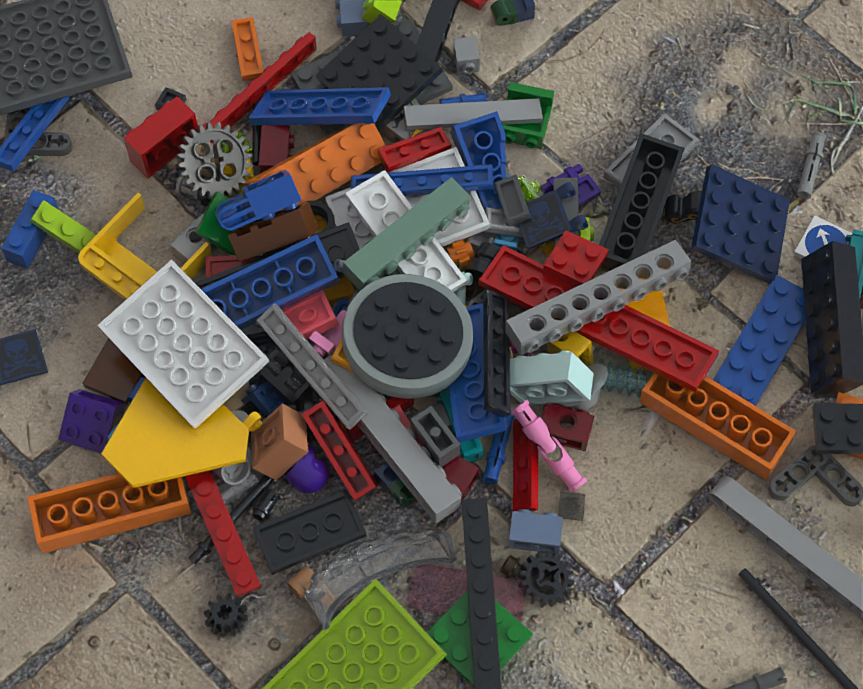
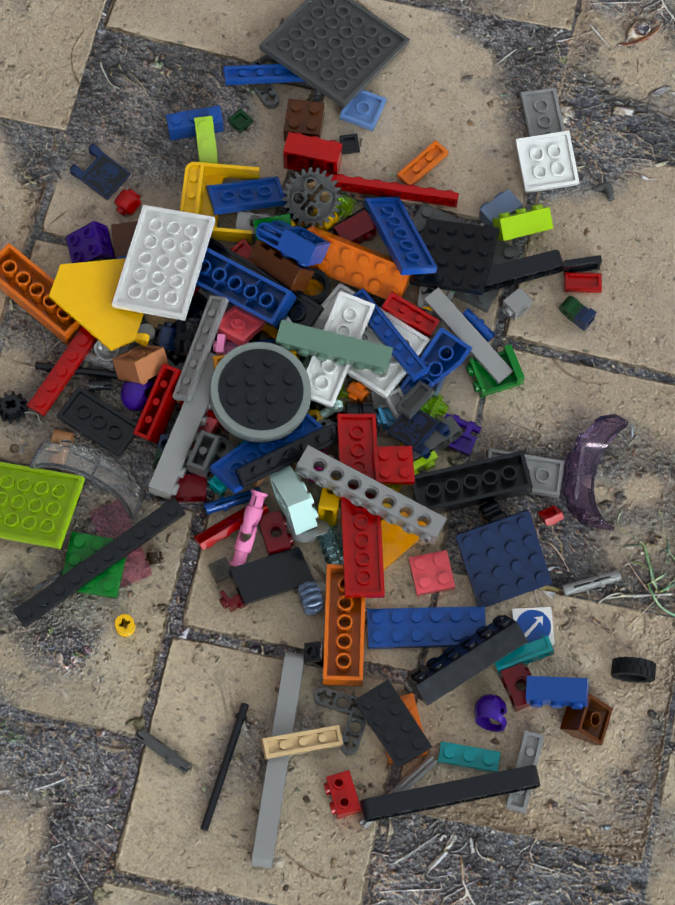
camera: 55 degrees right, 5 degrees up
sand blue brick [508,509,563,554] -> none
black gear [517,551,574,608] -> none
none -> red head [114,188,142,216]
none -> yellow wheel [115,614,135,637]
none -> blue tile [206,176,286,215]
none -> dark red bracket [219,590,247,612]
none -> dark green tile [228,108,253,134]
none -> black tile [228,547,315,606]
none -> tan plate [261,725,344,760]
none -> reddish brown brick [284,99,325,141]
none -> sand blue gear [298,581,324,615]
none -> black bracket [304,641,324,668]
none -> medium blue plate [340,90,387,131]
none -> coral plate [409,550,455,596]
none -> red plate [537,505,564,526]
none -> clear purple windscreen [562,414,629,531]

